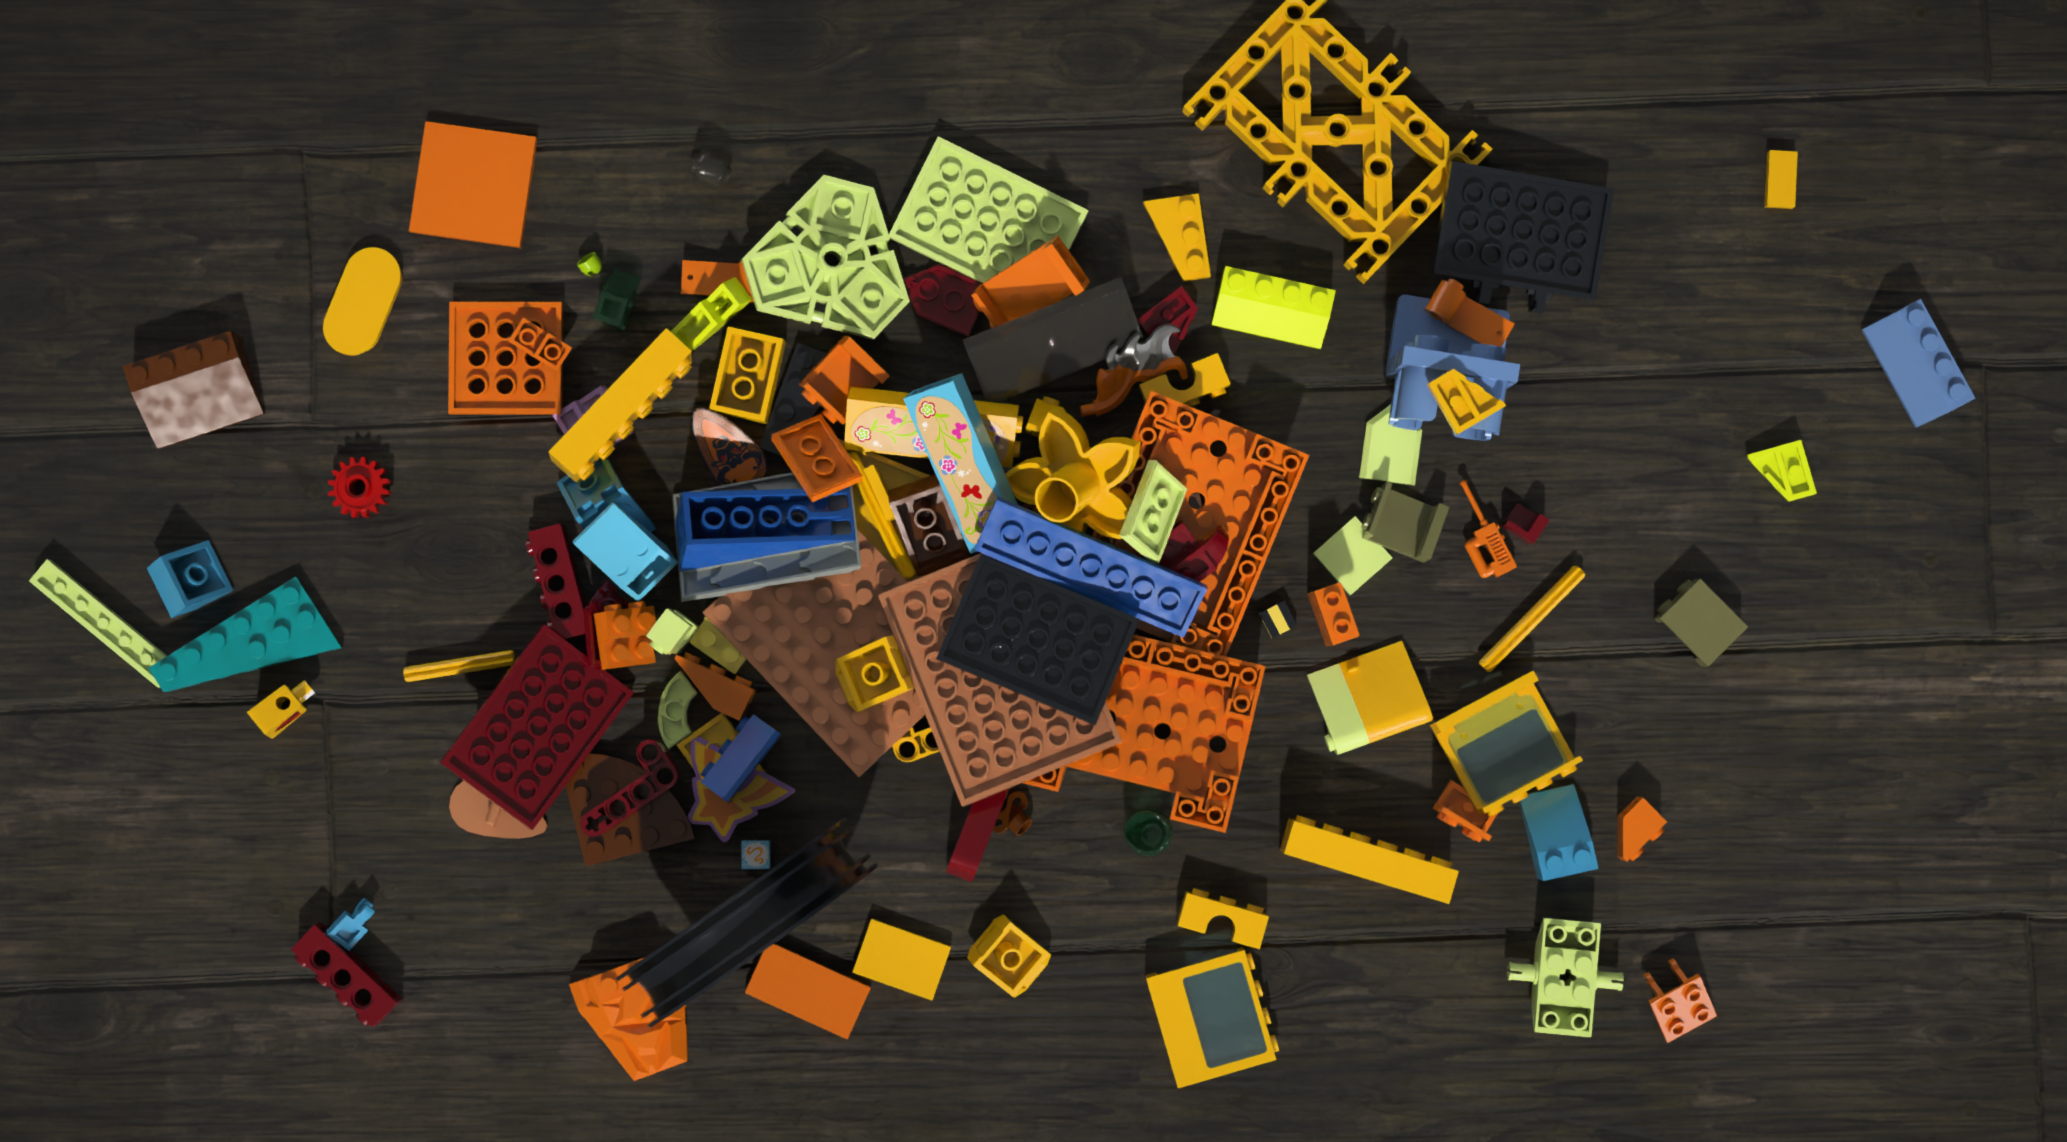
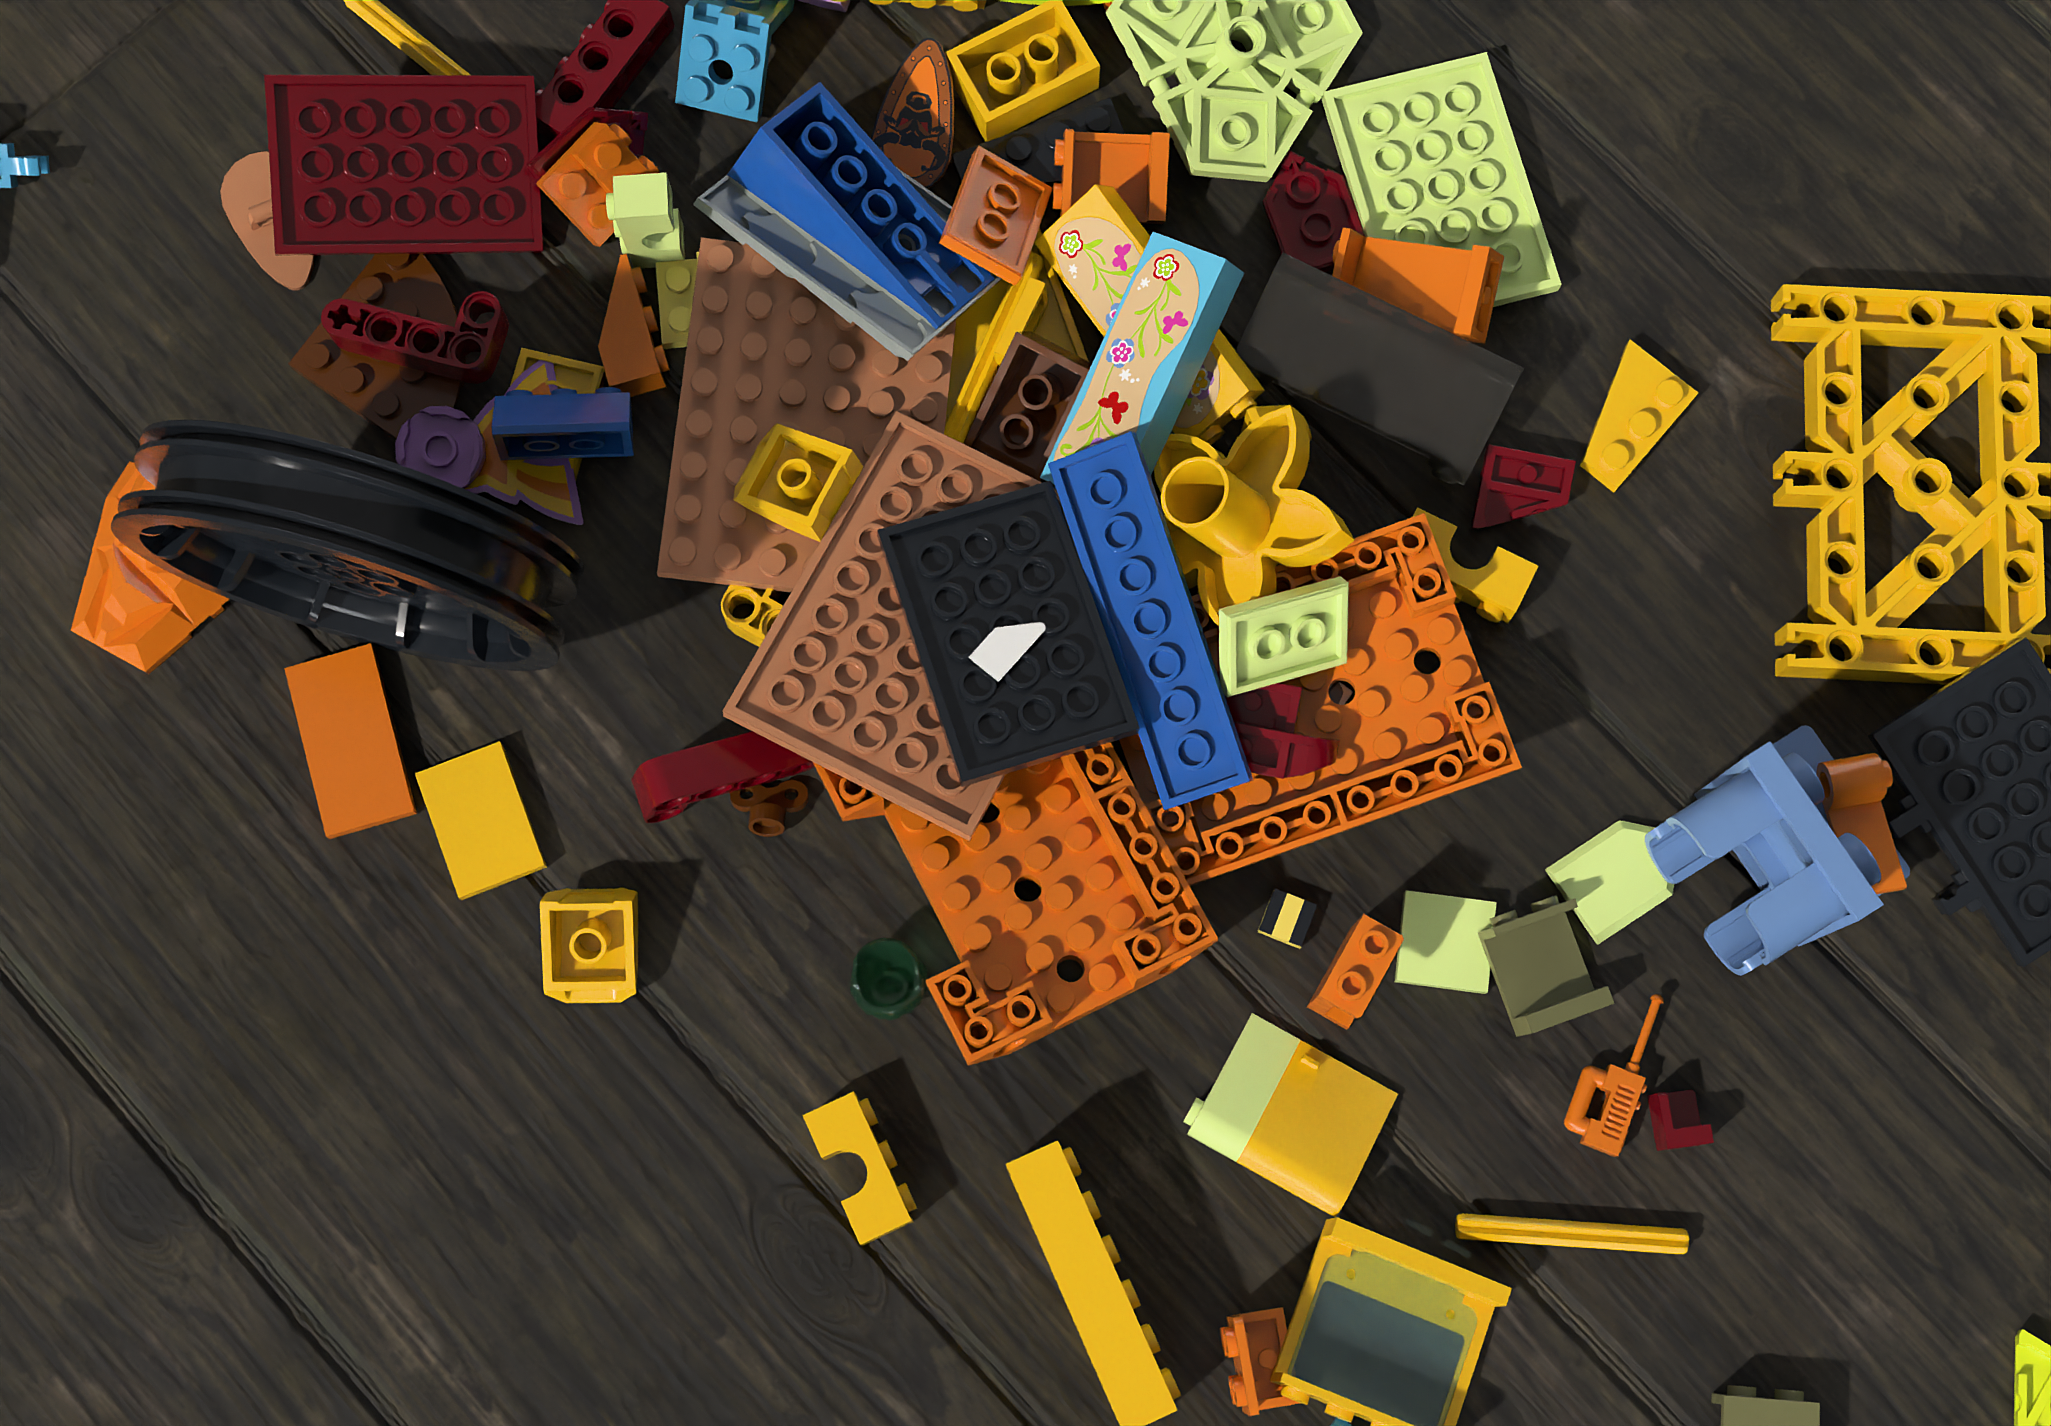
camera: 50 degrees right, 10 degrees down
medium azure slope [572,502,678,602] -> none
yellowish green tile [658,671,698,749] -> none
piece [1080,324,1188,417] -> none
panel [1145,947,1279,1088] -> none
neon yellow slope [1211,266,1336,349] -> none
yellow wing [1426,369,1506,435] -> none
none -> medium lavender tile [395,406,486,489]
none -> white sticker [969,622,1046,682]

